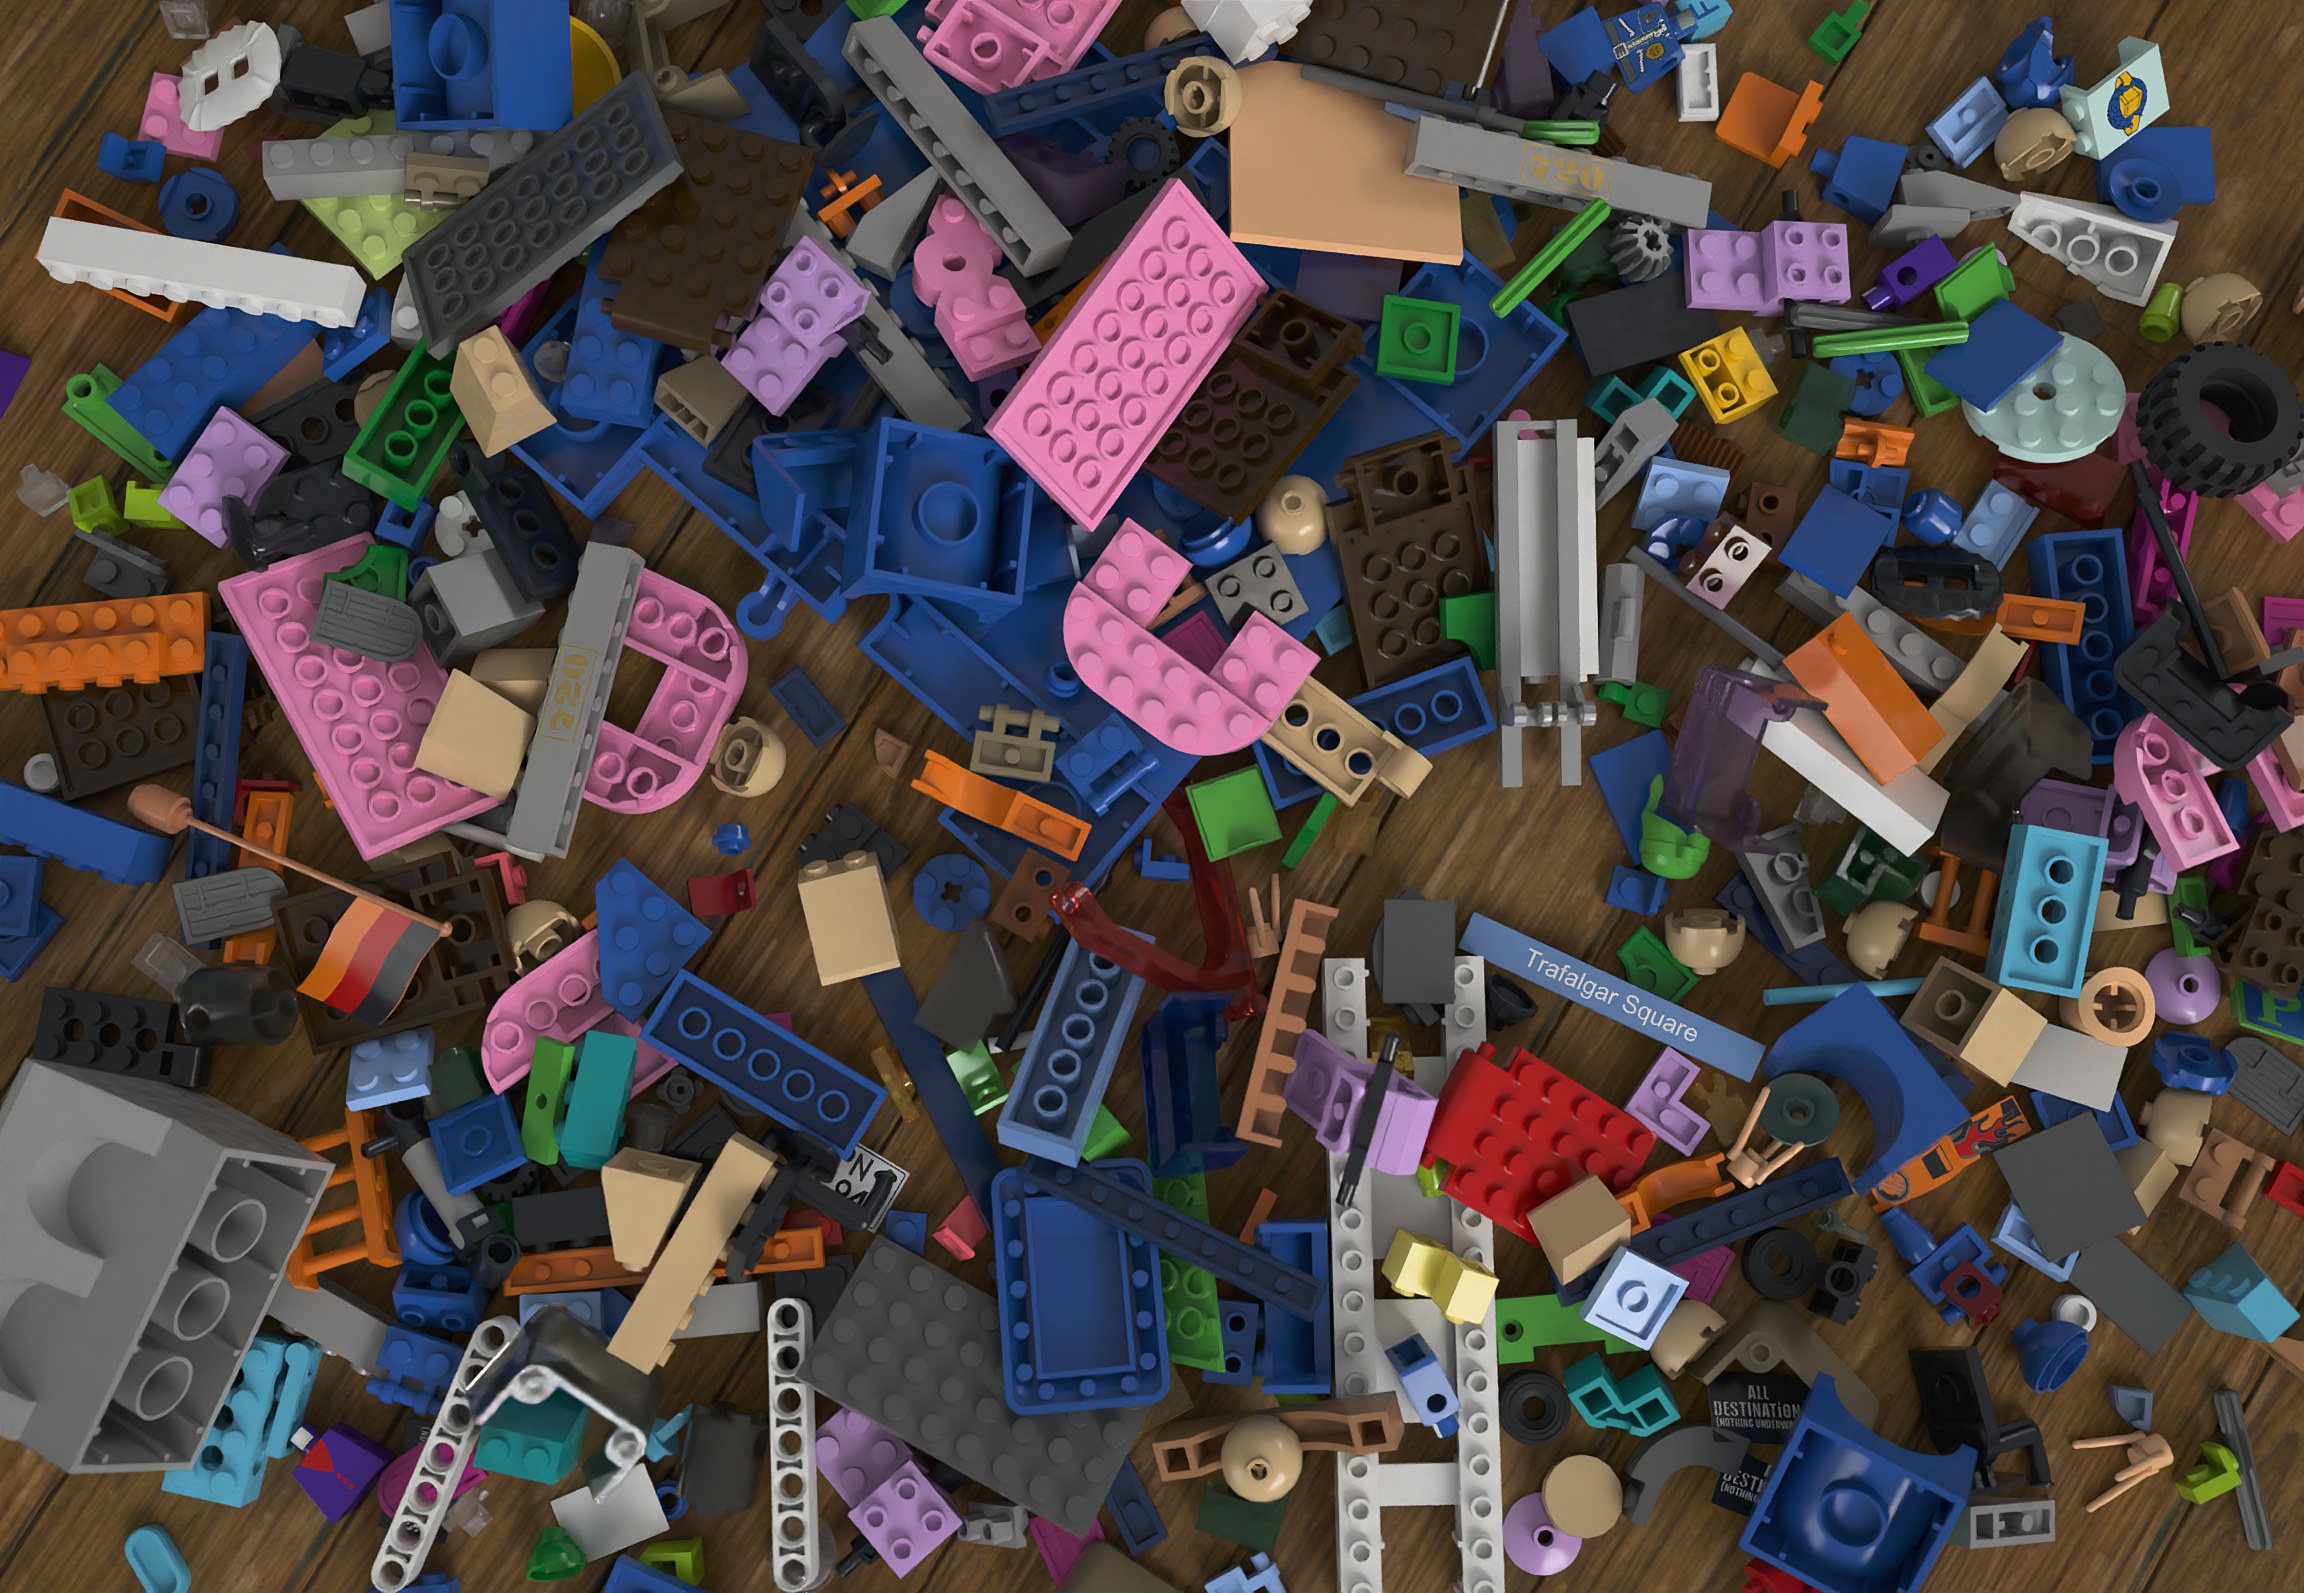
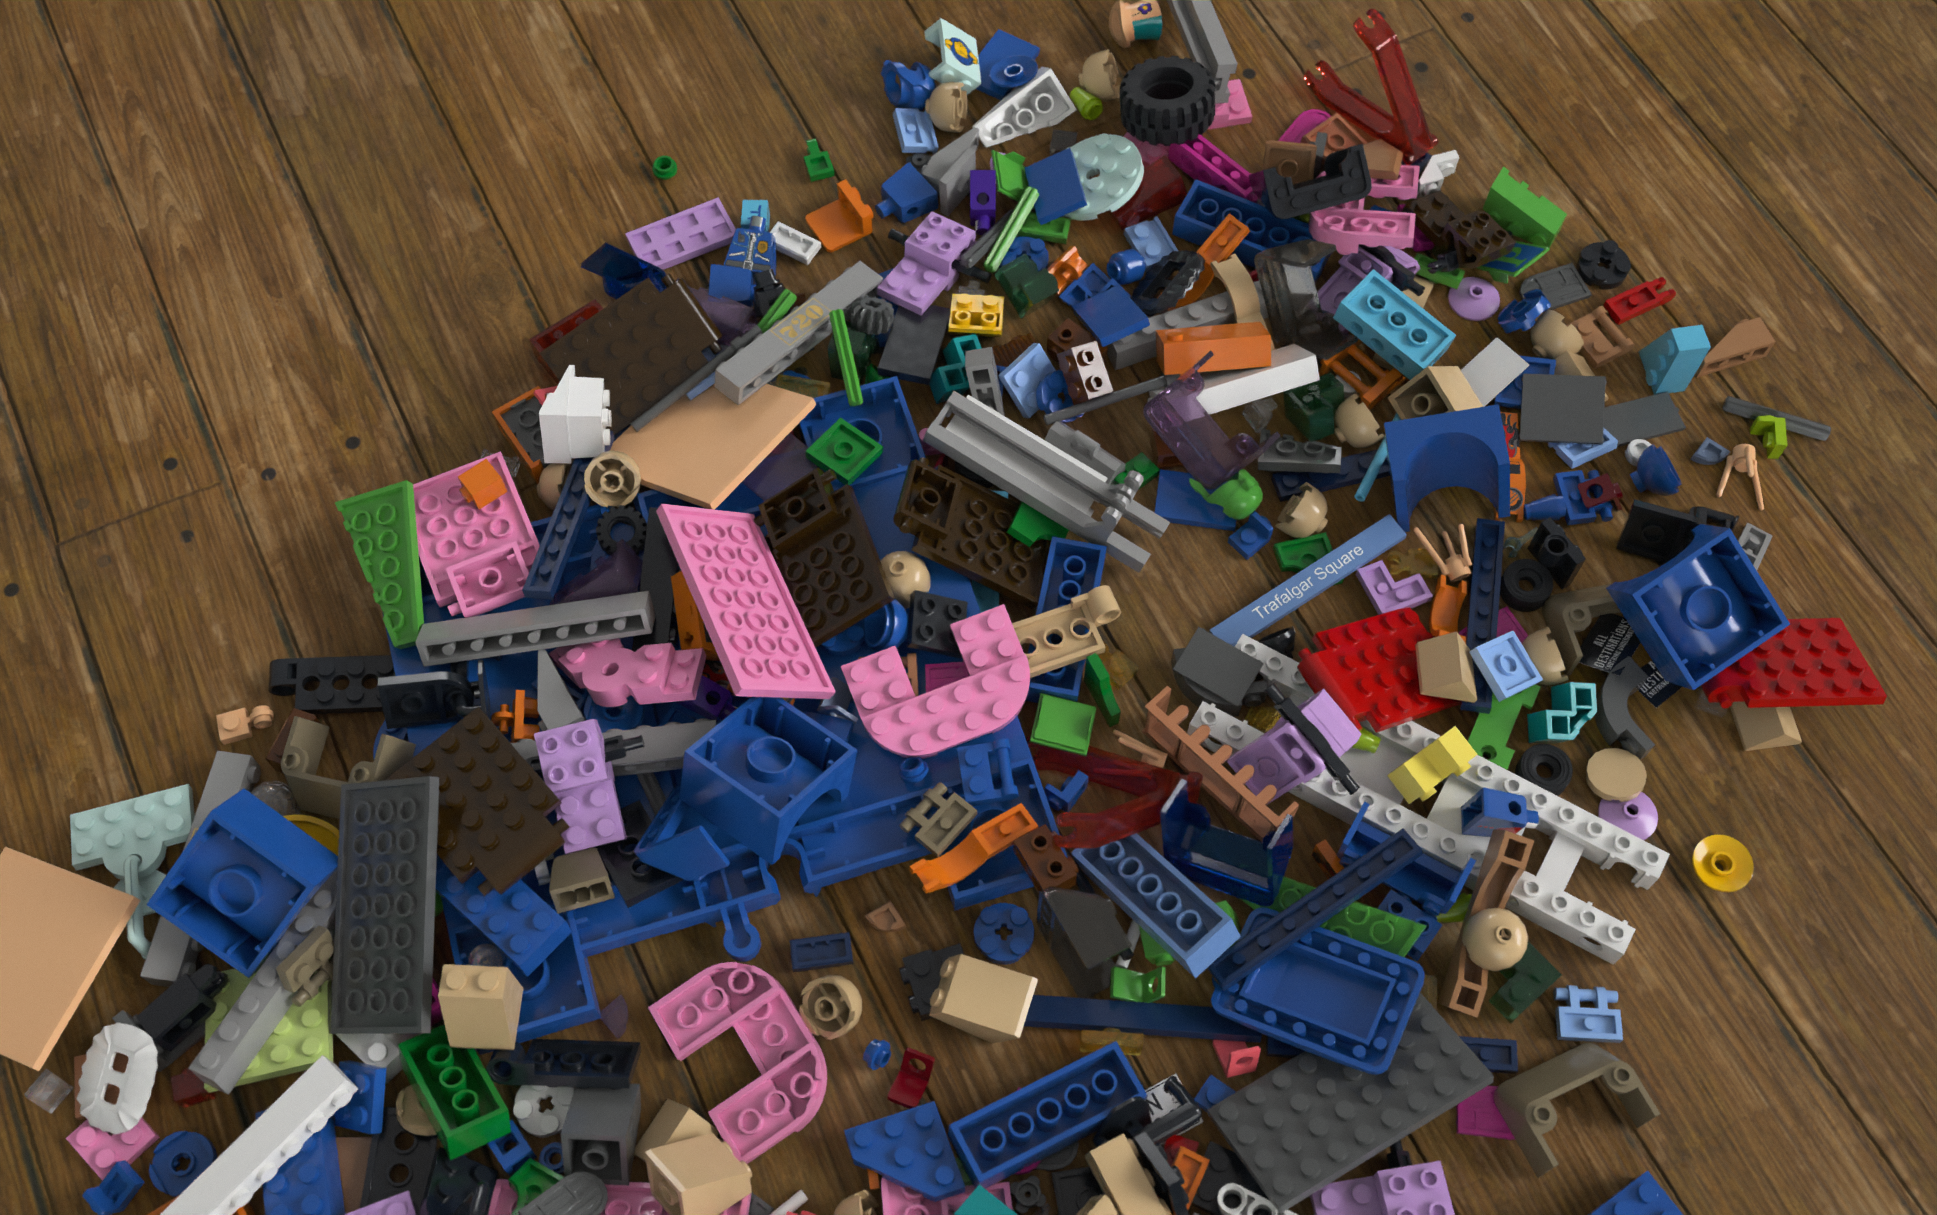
camera: 55 degrees left, 20 degrees down
light grey brick [506,541,646,859] -> none
light grey hips [957,1499,1029,1549] -> none
sand green dish [1759,1073,1840,1147] -> none
light nougat hat [2059,967,2155,1047] -> none
black bar [2126,459,2231,682] -> none

